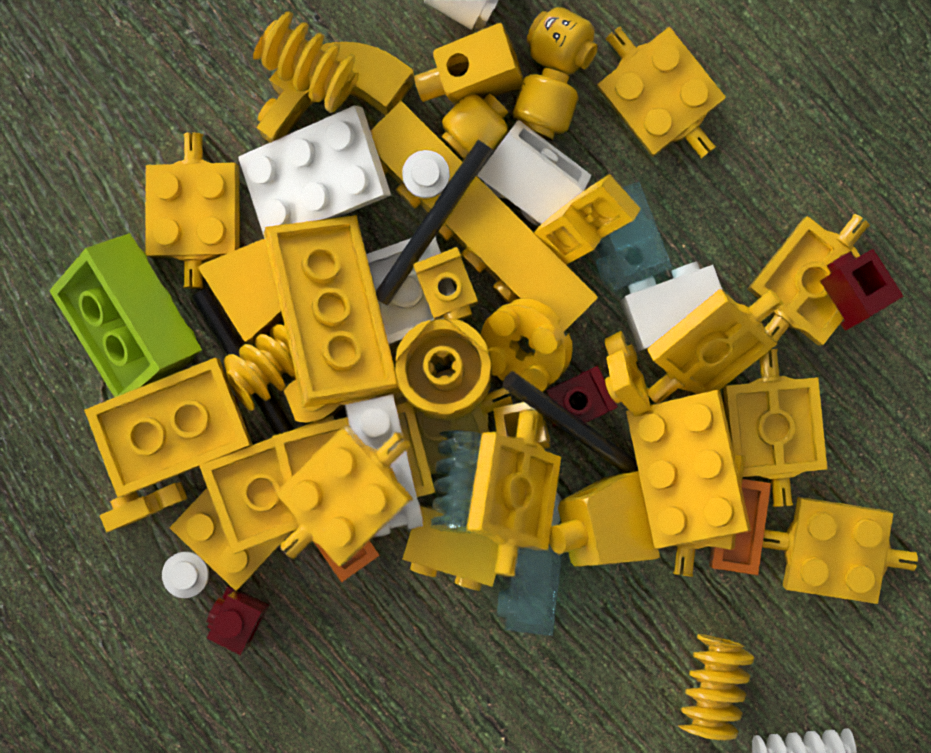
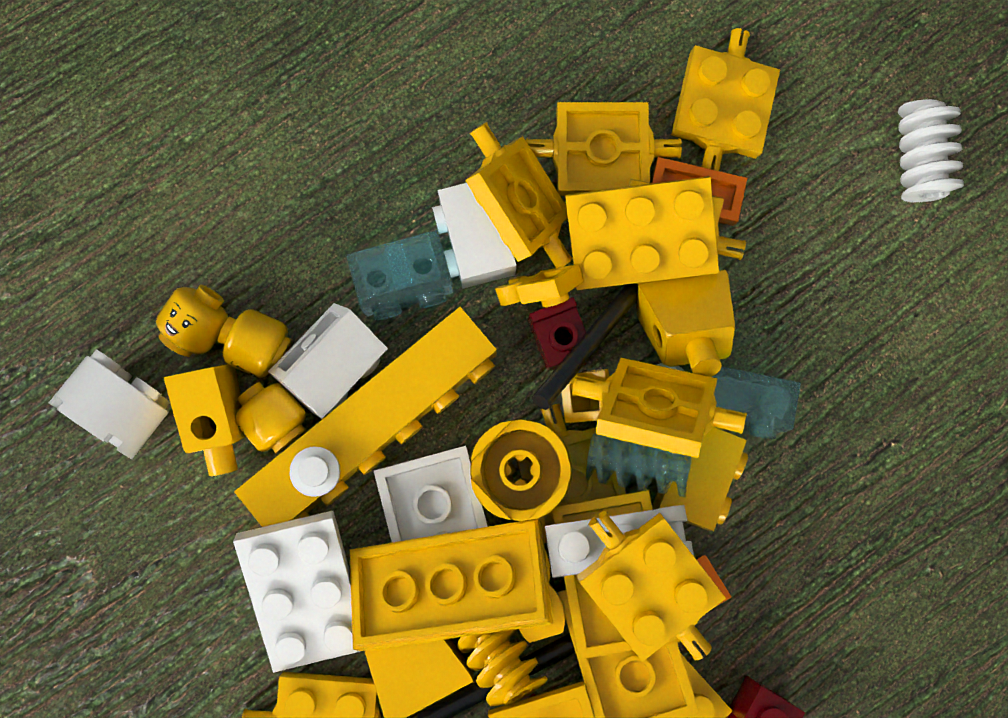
camera: 90 degrees left, 5 degrees down
yellow piece [253,11,359,113] -> none
yellow arch [256,42,415,142] -> none
black bar [376,140,493,305] -> none
yellow brick [413,247,478,320] -> none
yellow plate [481,298,573,391] -> none
yellow slope [534,174,641,265] -> none
yellow plate [597,26,726,159] -> none
yellow piece [678,634,755,740] -> none
yellow plate [747,214,870,348] -> none
dark red brick [820,249,904,331] -> none

